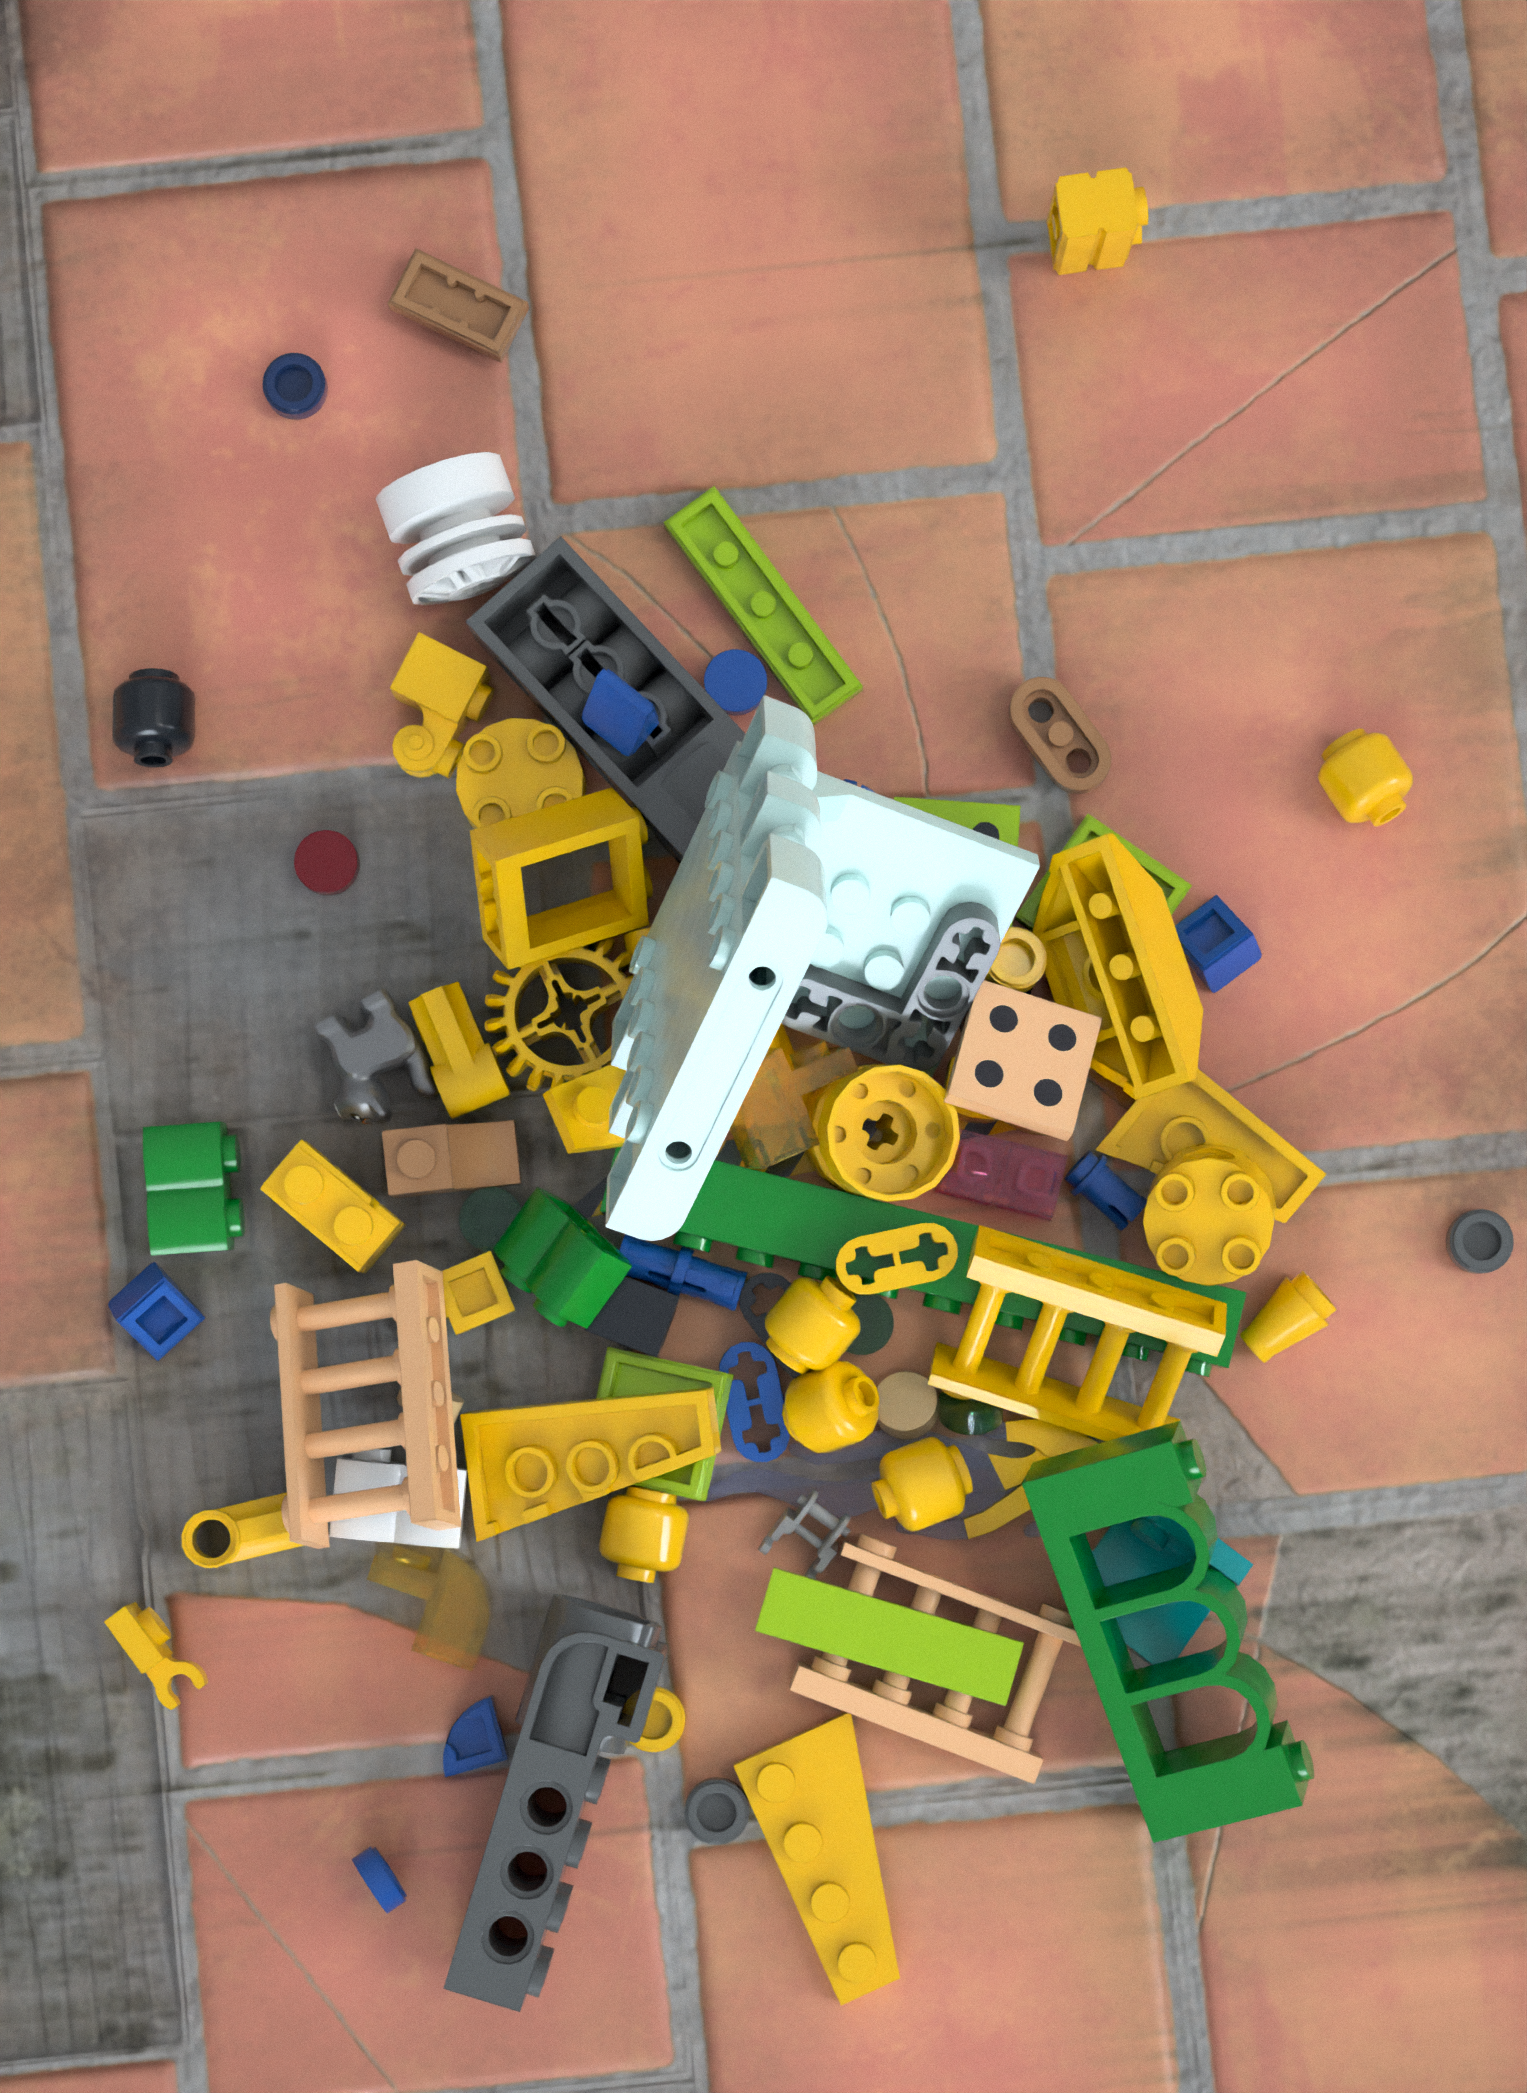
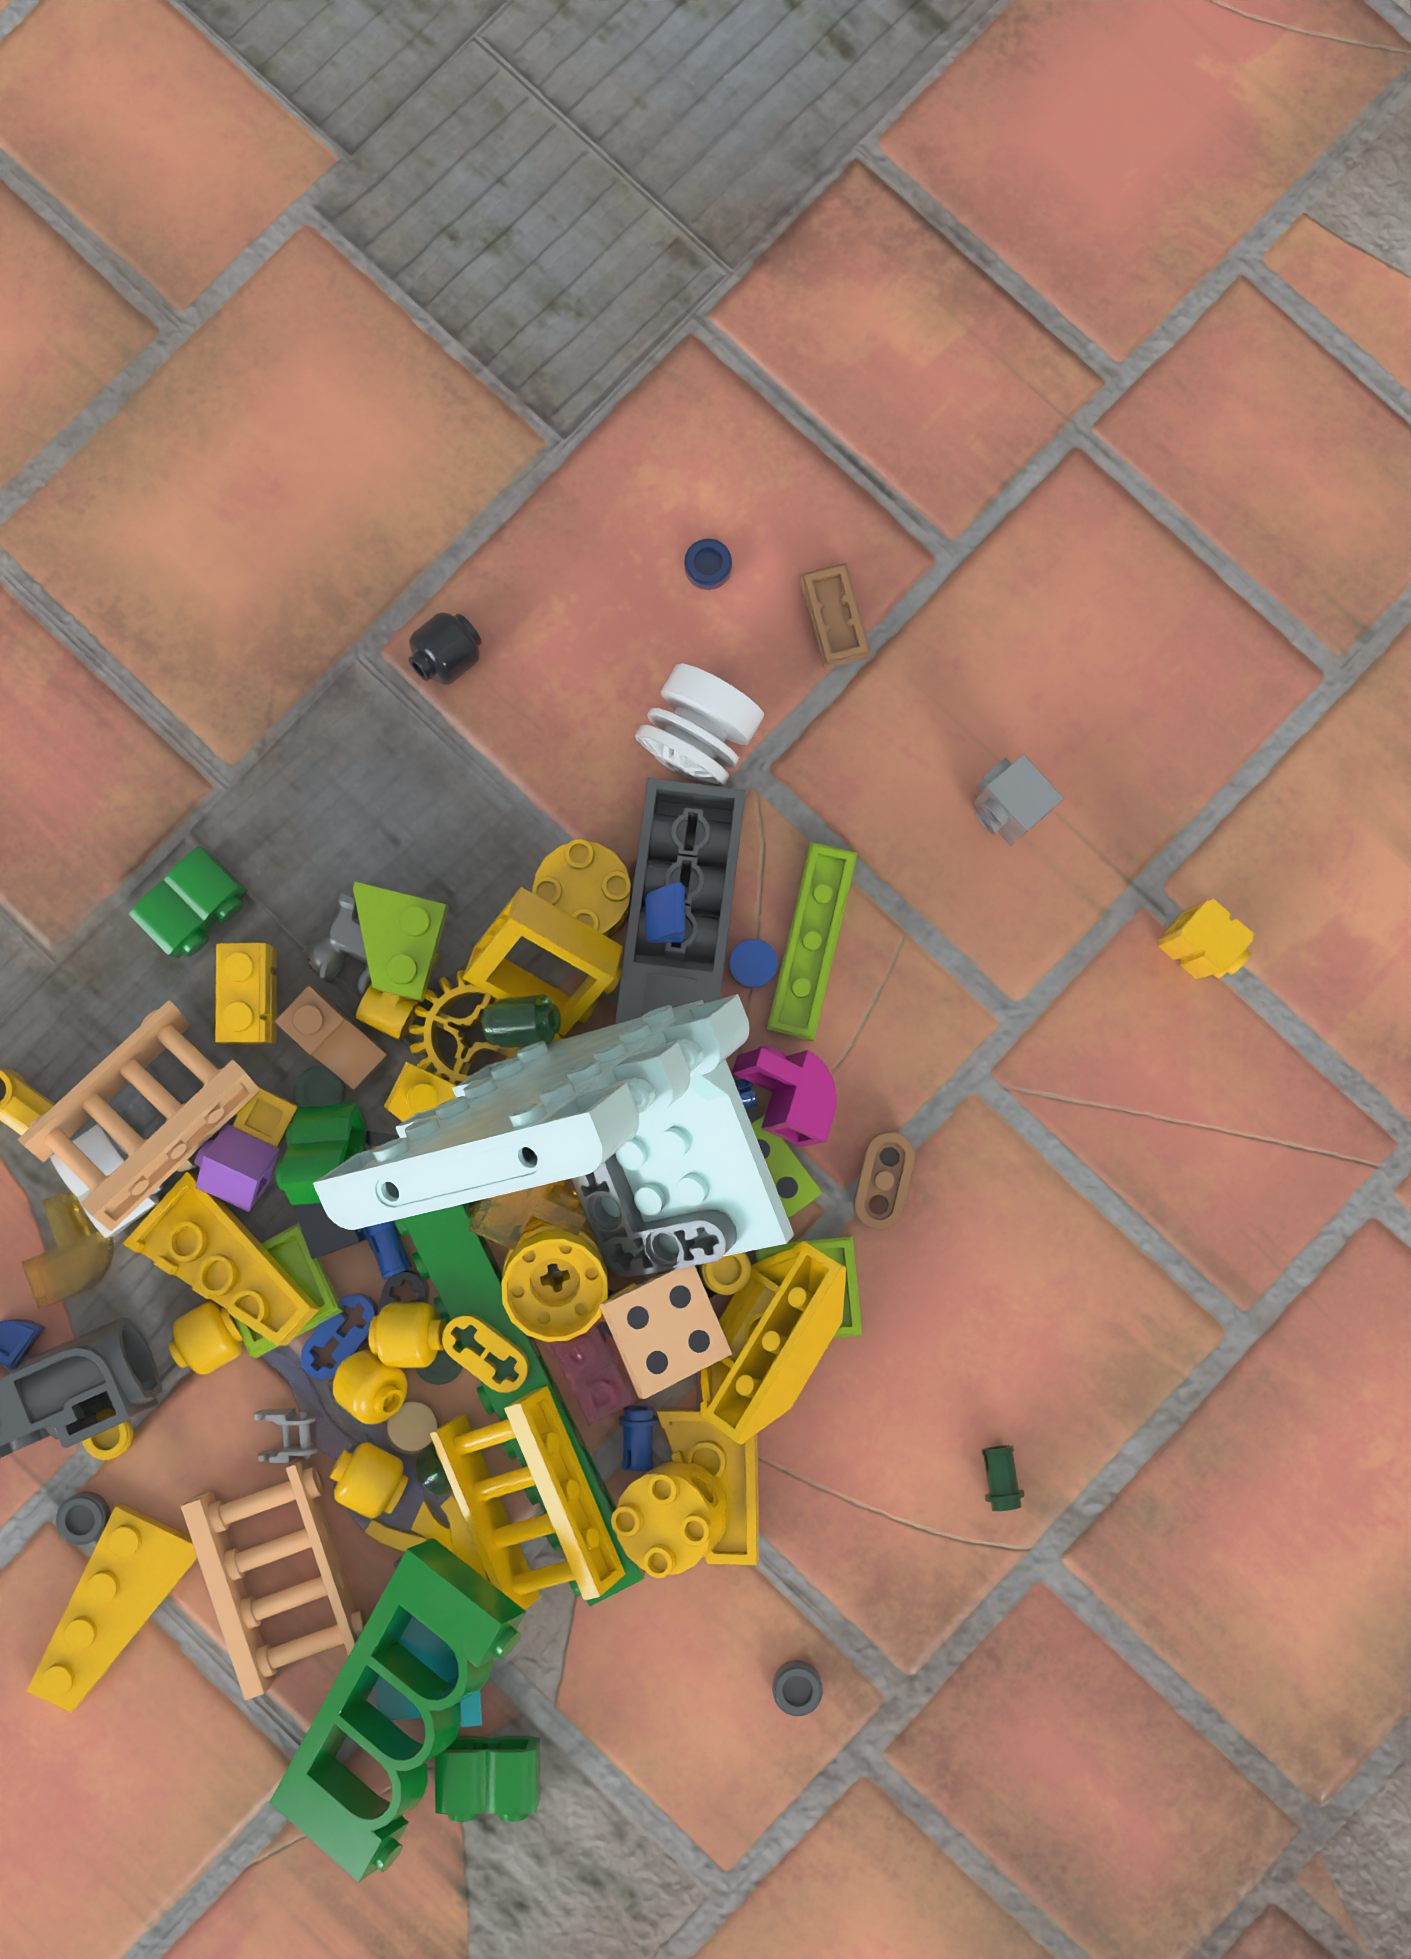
camera: 50 degrees right, 0 degrees up
blue slope [108,1262,205,1361] -> none
dark red tile [294,830,360,896] -> none
yellow brick [390,632,495,779] -> none
lime tile [755,1567,1024,1706] -> none
blue slope [1175,895,1262,993] -> none
yellow cone [1239,1271,1337,1363] -> none
yellow head [1318,728,1413,827] -> none
none -> medium lavender brick [195,1124,280,1212]
none -> lime wing [353,882,449,1002]
none -> green brick [435,1736,541,1822]
none -> clear green brick [482,994,561,1048]
none -> dark pink brick [732,1046,837,1147]
none -> light grey brick [973,754,1064,846]
none -> dark green pin [982,1445,1025,1511]

